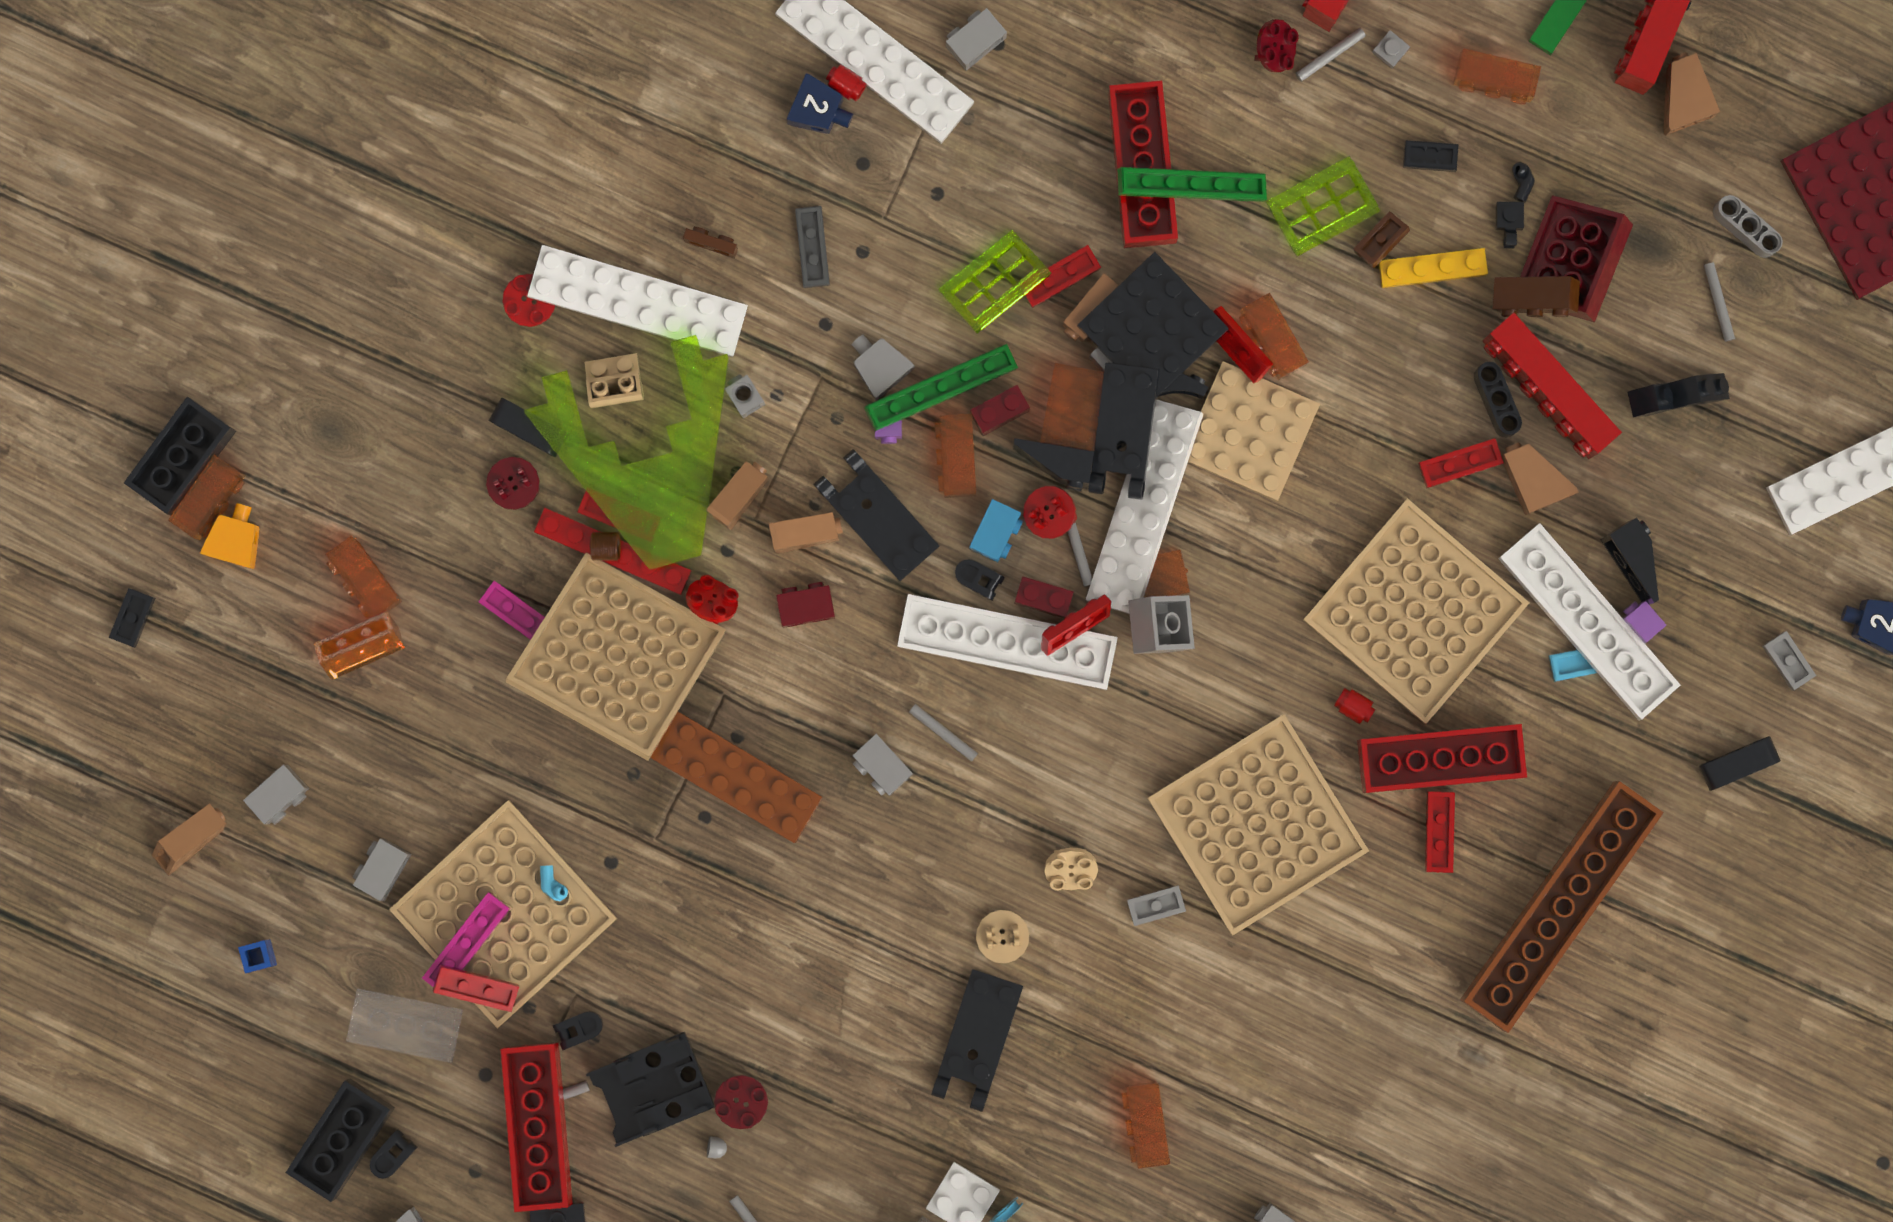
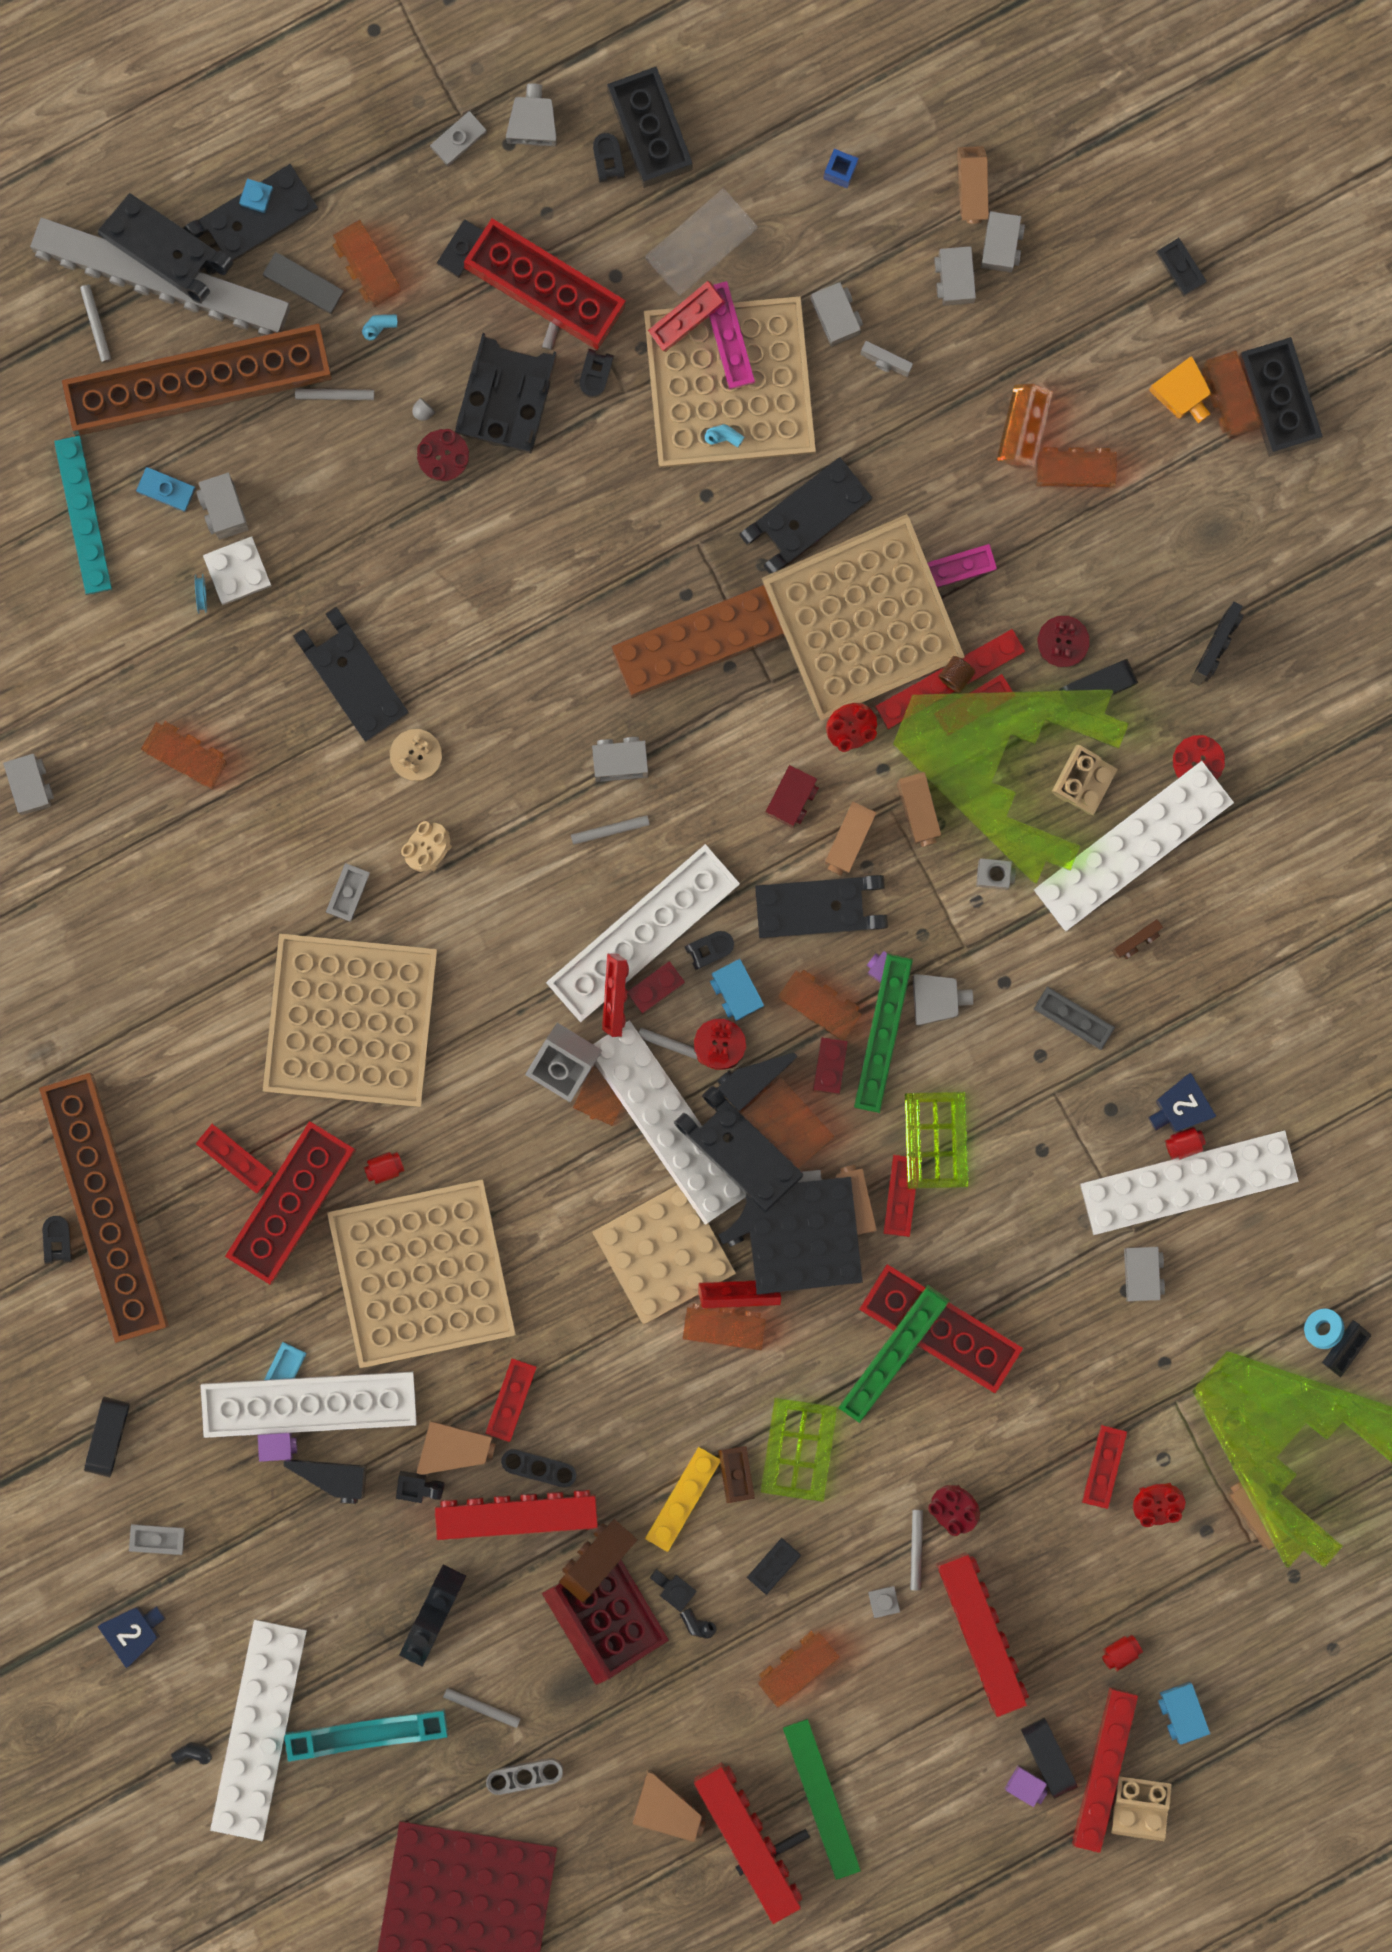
camera: 120 degrees right, 0 degrees up
none -> black plate [42,1216,72,1264]
none -> teal arch [284,1708,448,1762]
none -> black plate [396,1471,445,1503]
none -> black hinge [739,457,872,574]
none -> light grey plate [860,341,913,377]
none -> light grey brick [981,211,1025,273]
none -> black plate [1190,601,1244,686]

